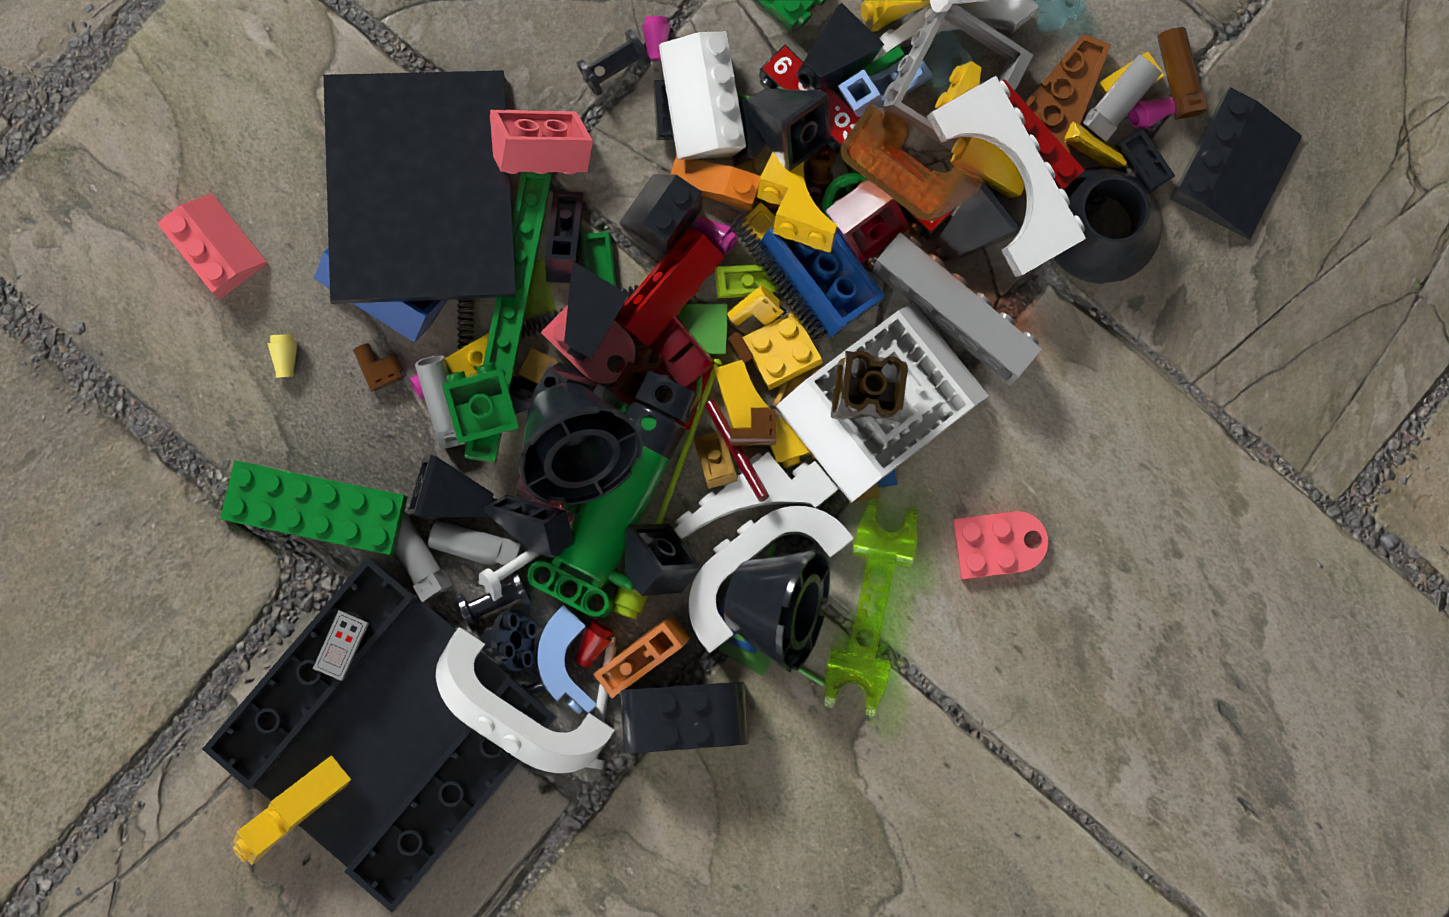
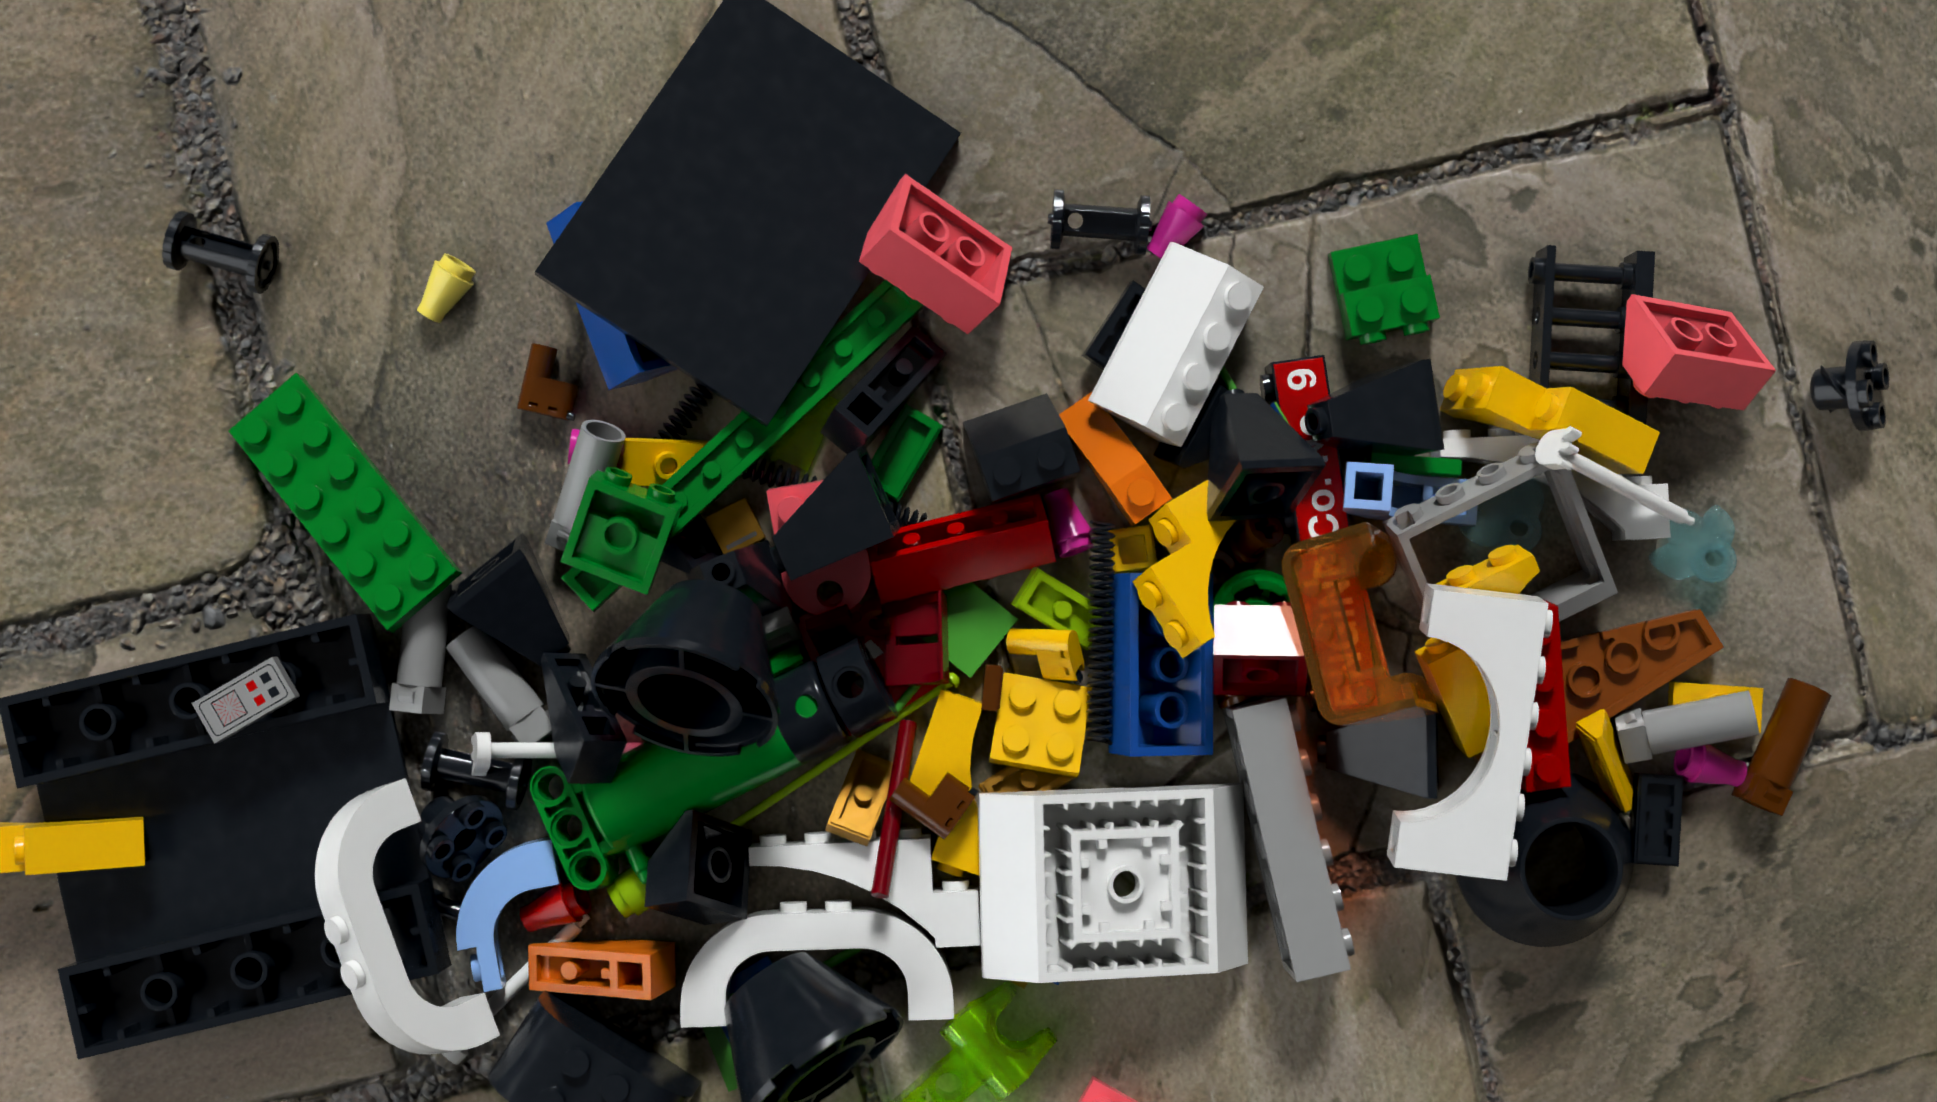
camera: 40 degrees right, 5 degrees up
coral slope [157,193,267,300] -> none
dark brown piece [831,351,908,421] -> none
black slope [1170,87,1302,240] -> none
none -> black hose [162,211,280,294]

